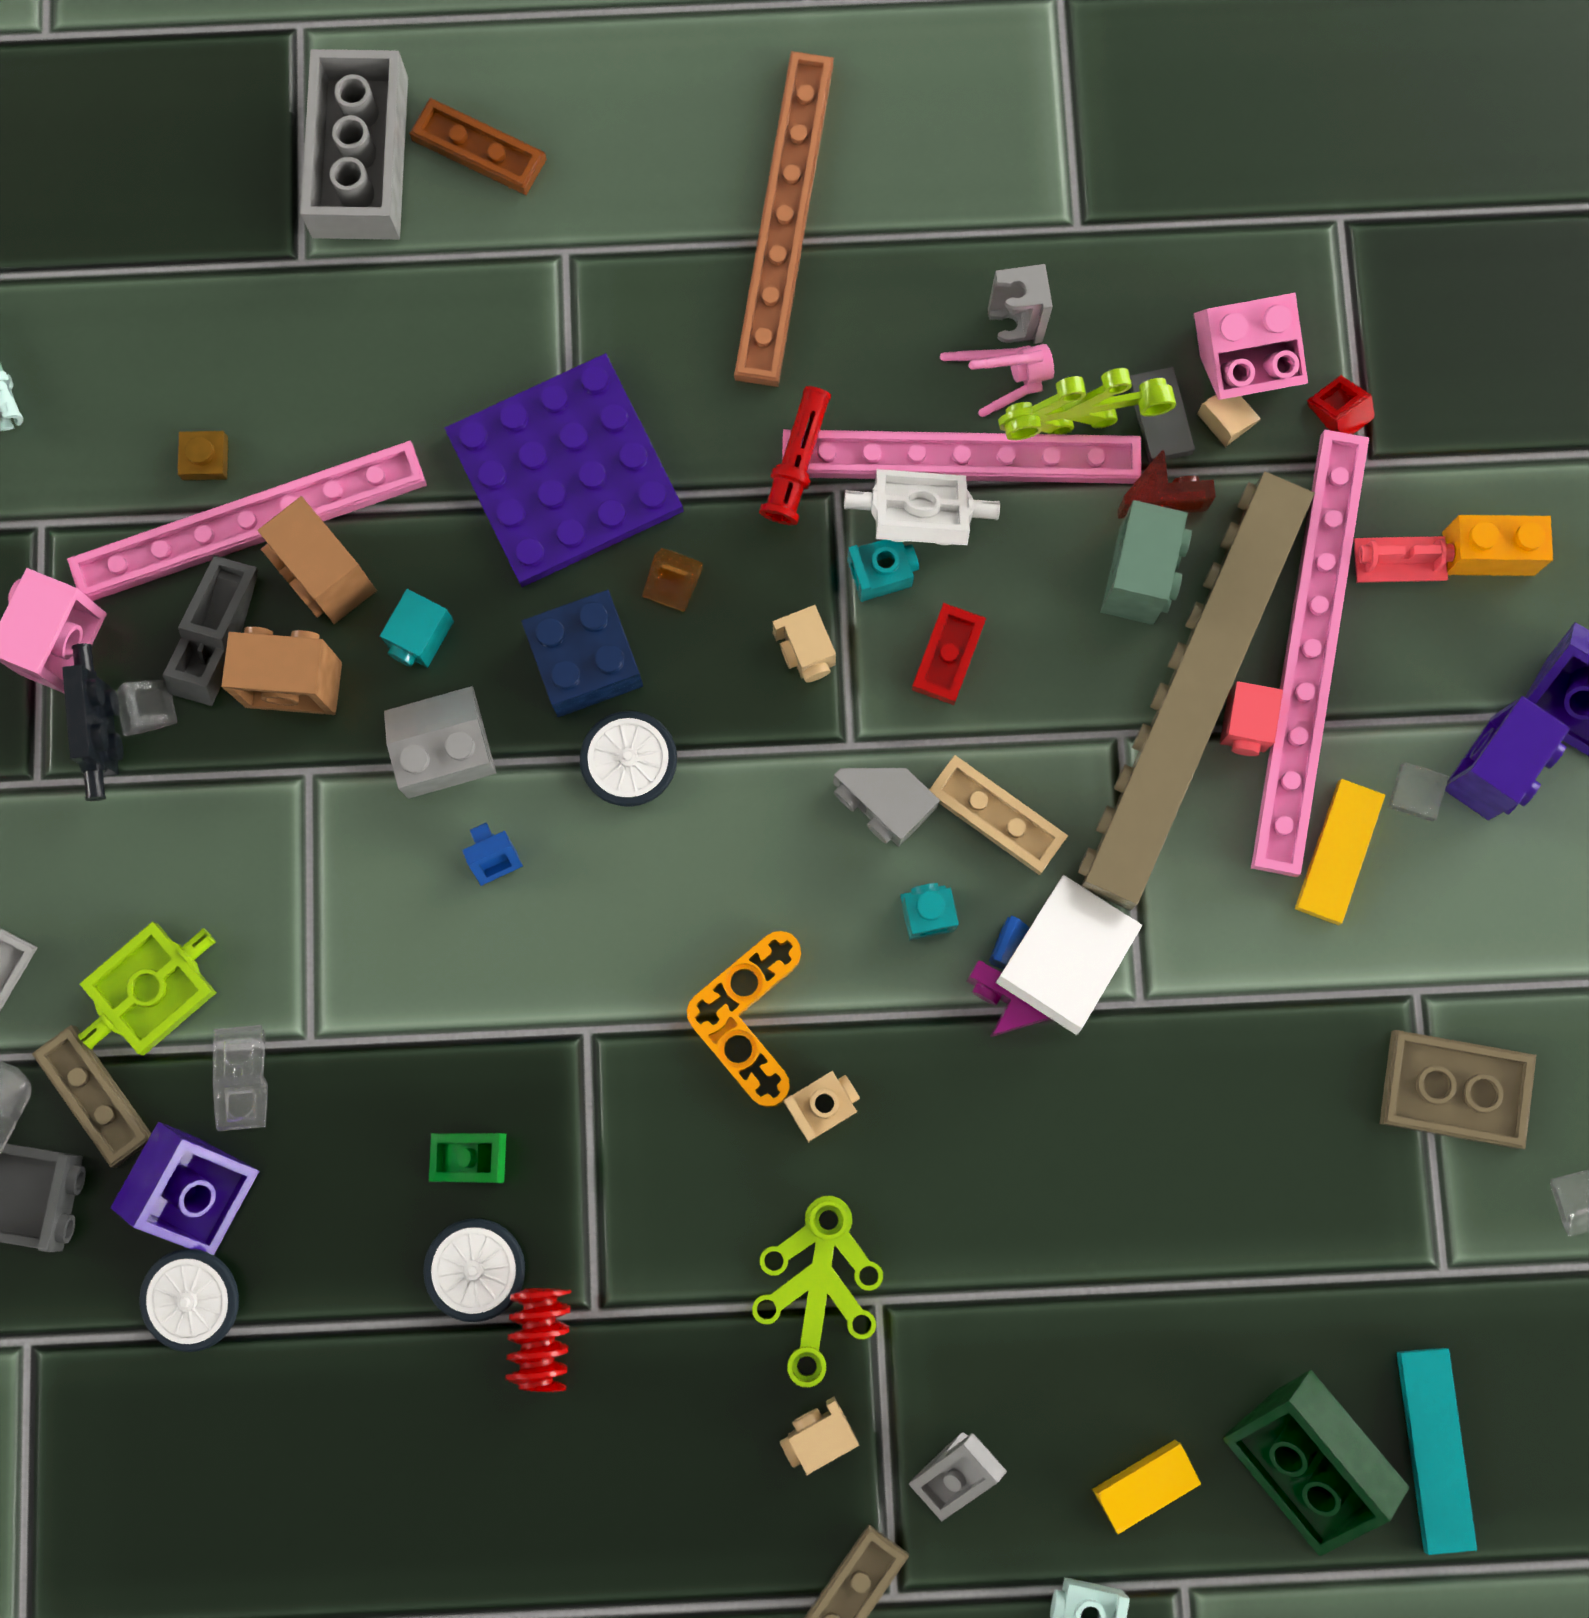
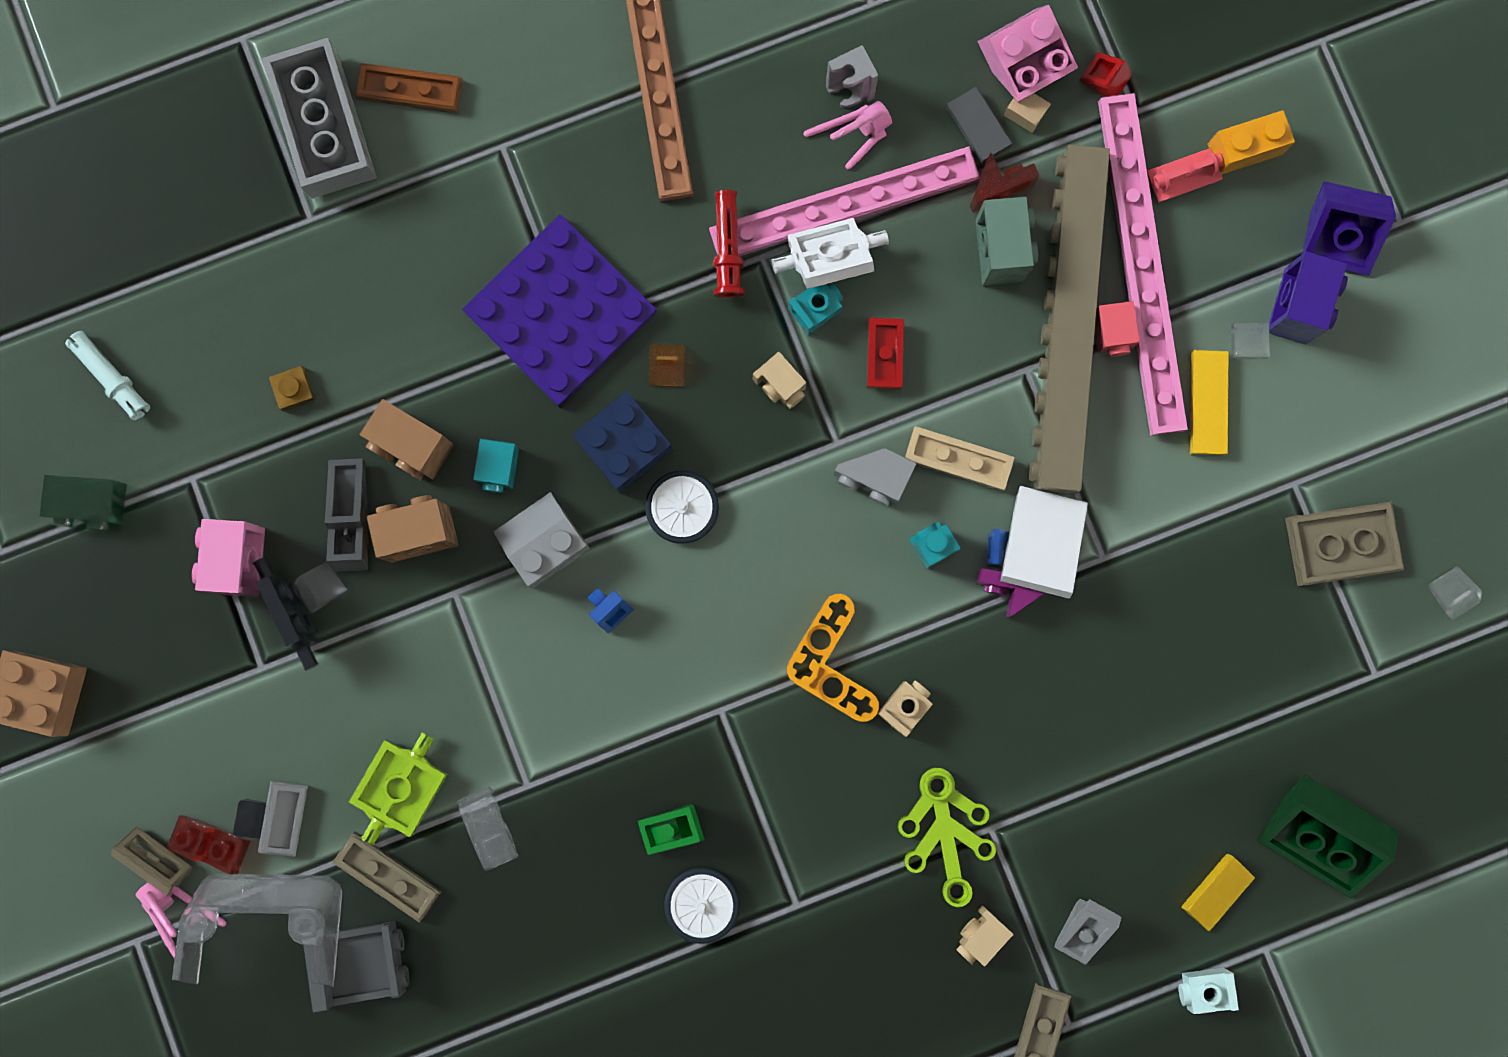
camera: 15 degrees left, 5 degrees up
bright pink tile [67,440,427,601] -> none
dark purple slope [111,1121,259,1255] -> none
white wheel [139,1249,239,1352] -> none
red piece [505,1288,572,1392] -> none
lime plant [998,368,1176,440] -> none
teal tile [1396,1348,1477,1555] -> none

